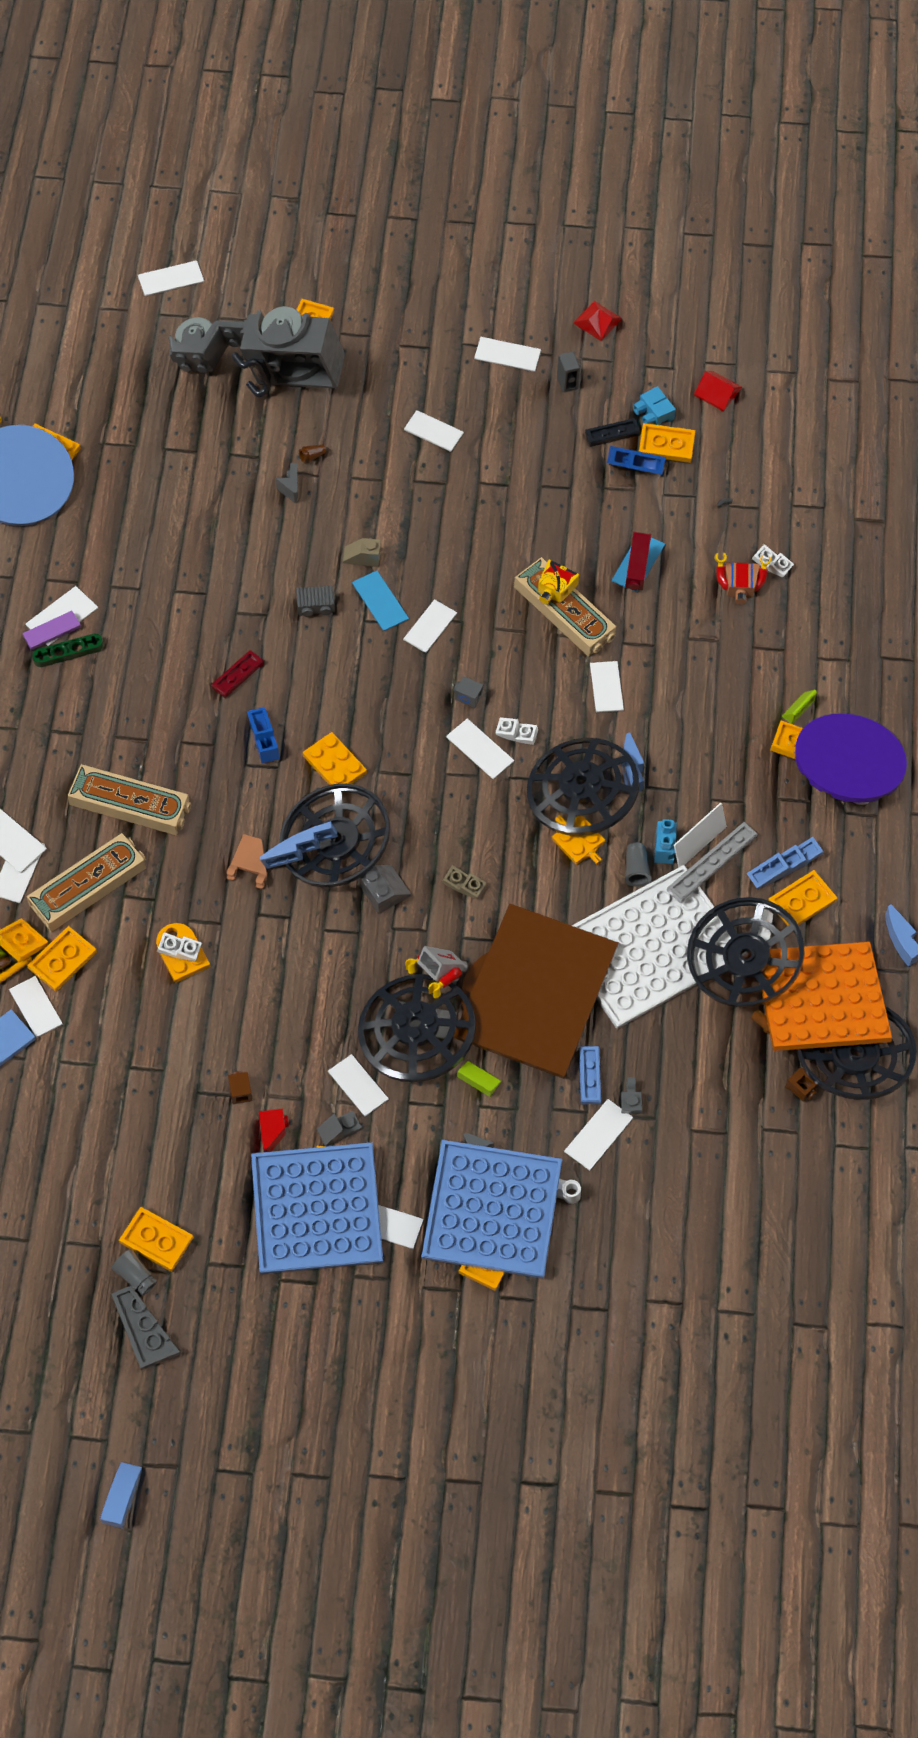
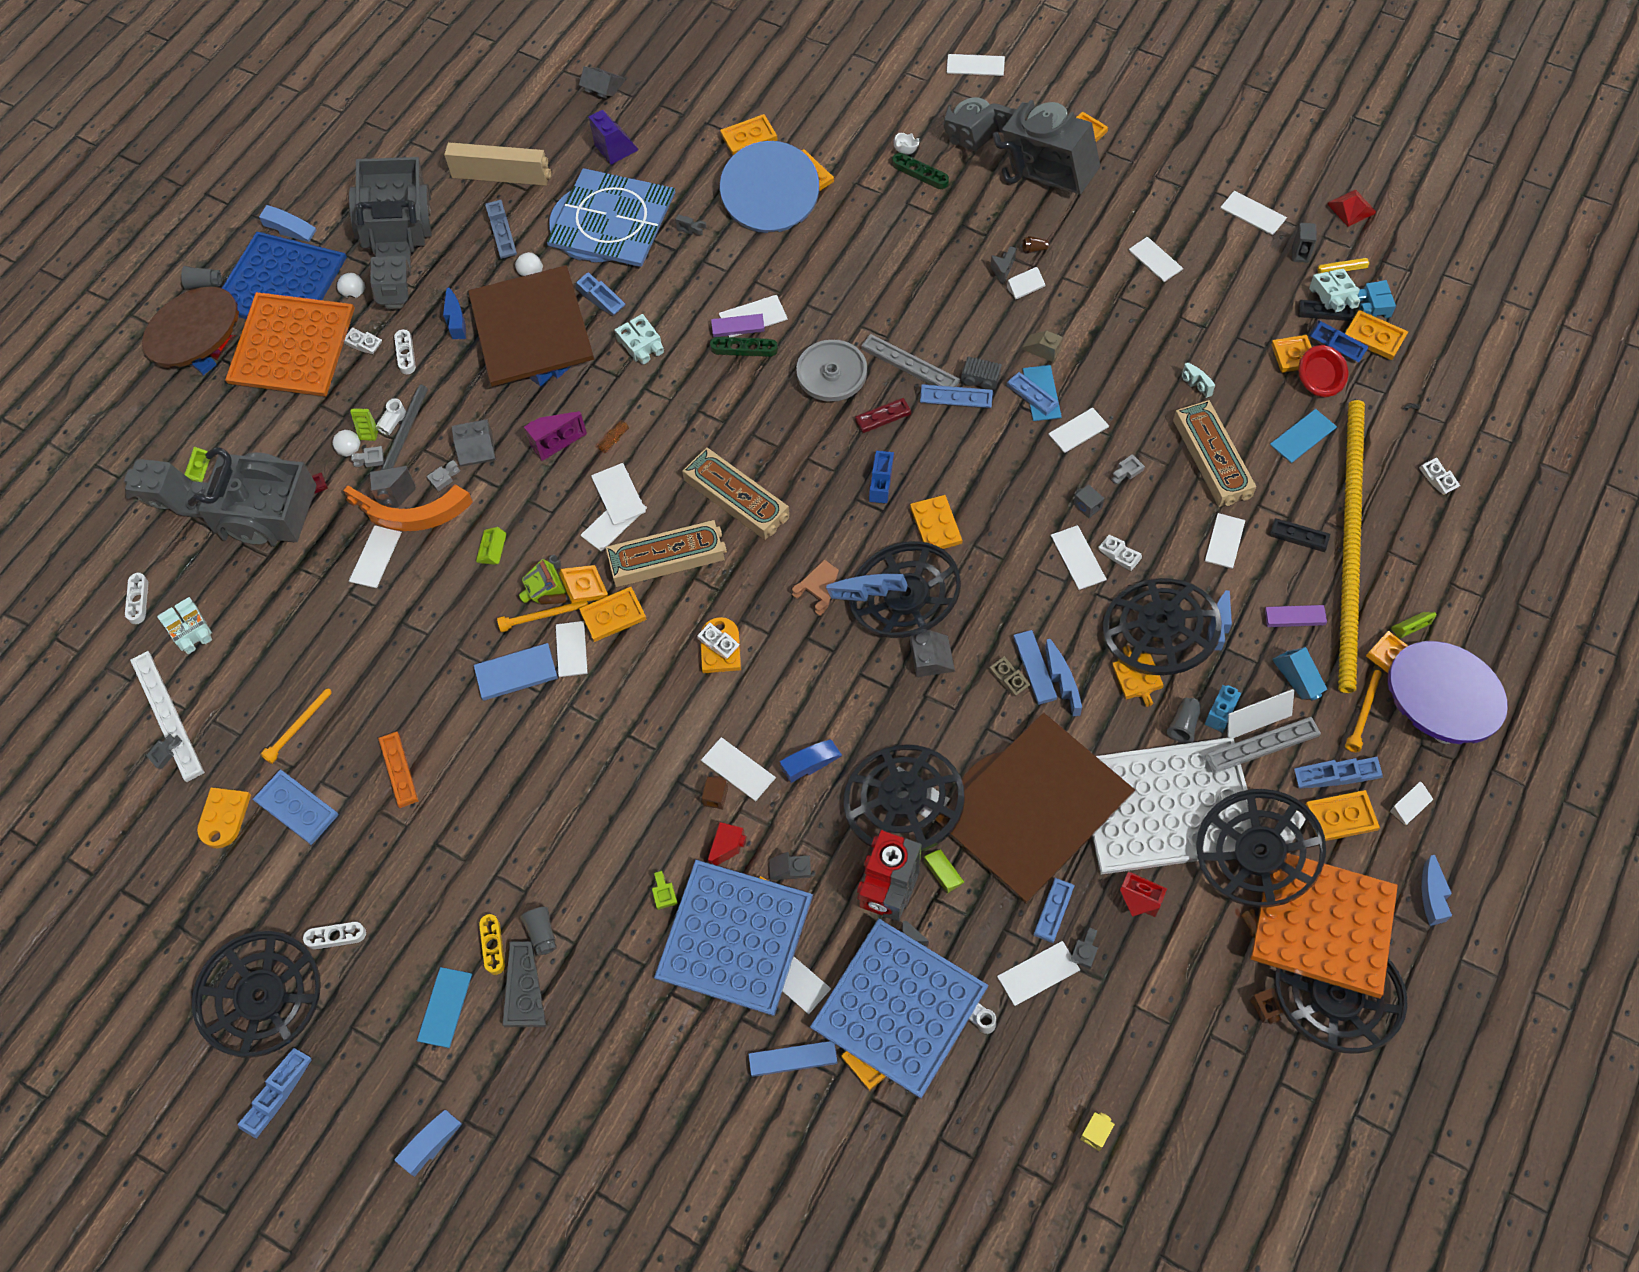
camera: 30 degrees right, 0 degrees up
light orange plate [119,1207,193,1272] -> none
white piece [328,1054,389,1116] -> none
light grey torso [405,946,467,998] -> none
torso [538,559,579,604] -> none
dark red slope [625,532,651,590] -> none
red slope [694,371,742,412] -> none
torso [714,553,771,604] -> none
none -> dark azure piece [417,967,472,1048]
none -> yellow beam [479,914,505,975]
none -> lime plate [652,871,678,910]
none -> white piece [701,737,776,801]
none -> medium blue tile [749,1041,837,1077]
none -> blue slope [780,739,842,783]
none -> light grey dish [796,340,867,401]
none -> piece [857,830,921,921]
none -> light grey tile [861,334,960,387]
none -> dark green beam [892,153,949,189]
none -> white hair [893,133,919,155]
none -> medium blue tile [920,385,993,408]
none -> white slope [1007,267,1045,299]
none -> medium blue tile [1007,372,1059,416]
none -> medium blue tile [1013,630,1057,705]
none -> medium blue slope [1045,639,1082,716]
none -> light yellow brick [1080,1112,1115,1152]
none -> light grey plate [1111,454,1145,485]
none -> red slope [1120,871,1167,917]
none -> light aqua slope [1182,363,1215,398]
none -> medium lavender tile [1265,605,1327,627]
none -> black tile [1270,518,1331,552]
none -> light orange plate [1271,335,1312,373]
none -> dark azure slope [1272,647,1328,701]
none -> red piece [1298,345,1349,397]
none -> light aqua hips [1309,268,1360,312]
none -> yellow axle [1317,258,1369,274]
none -> yellow piece [1338,400,1365,693]
none -> light orange piece [1345,670,1381,753]
none -> white slope [1390,782,1433,826]

